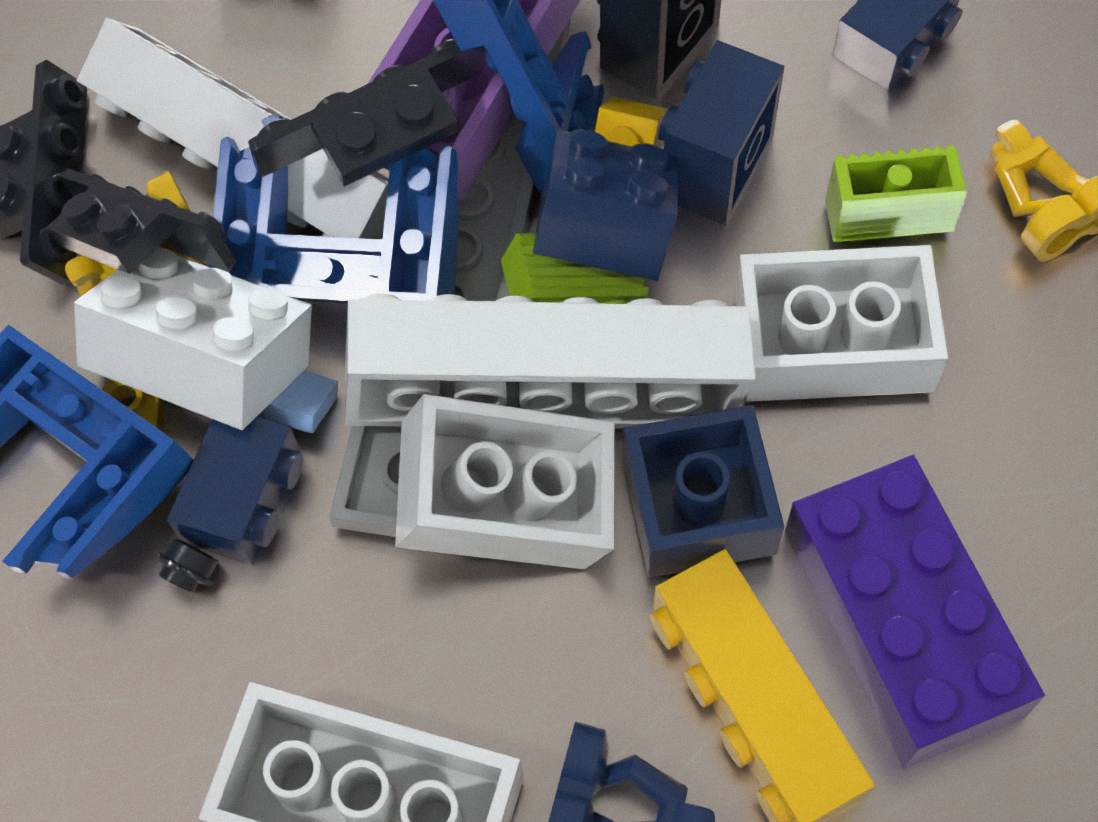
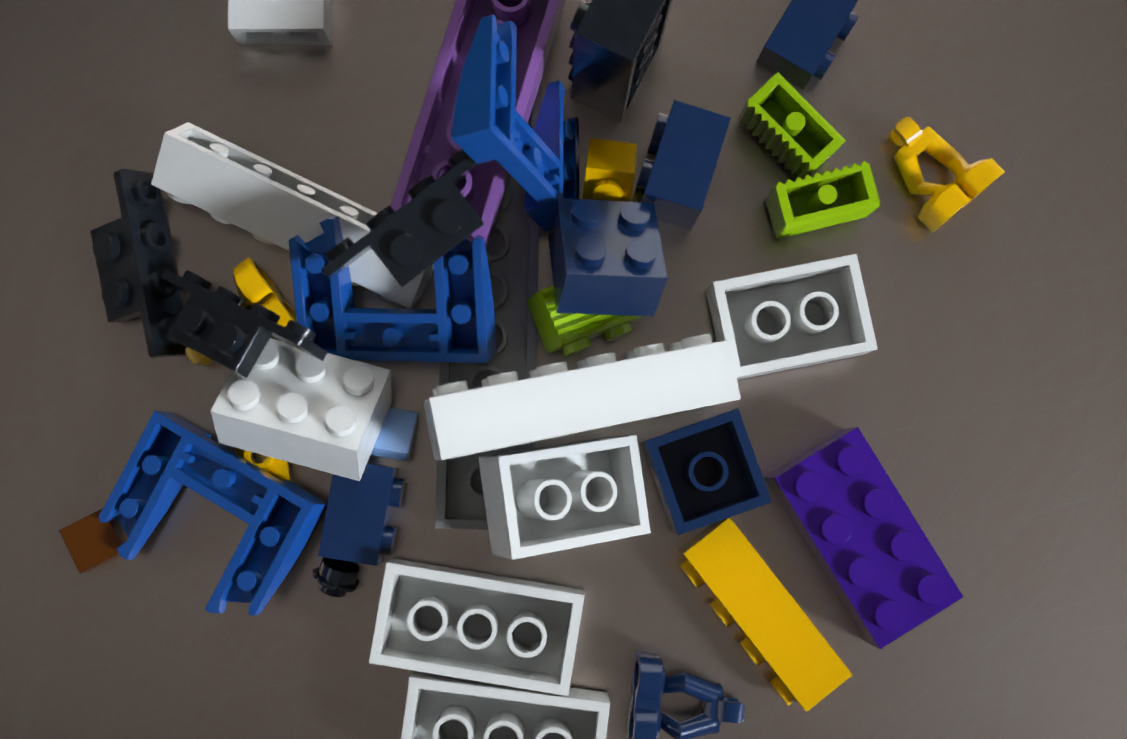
camera: 20 degrees left, 20 degrees up
none -> white brick [369,558,585,696]
none -> lime brick [739,72,846,179]

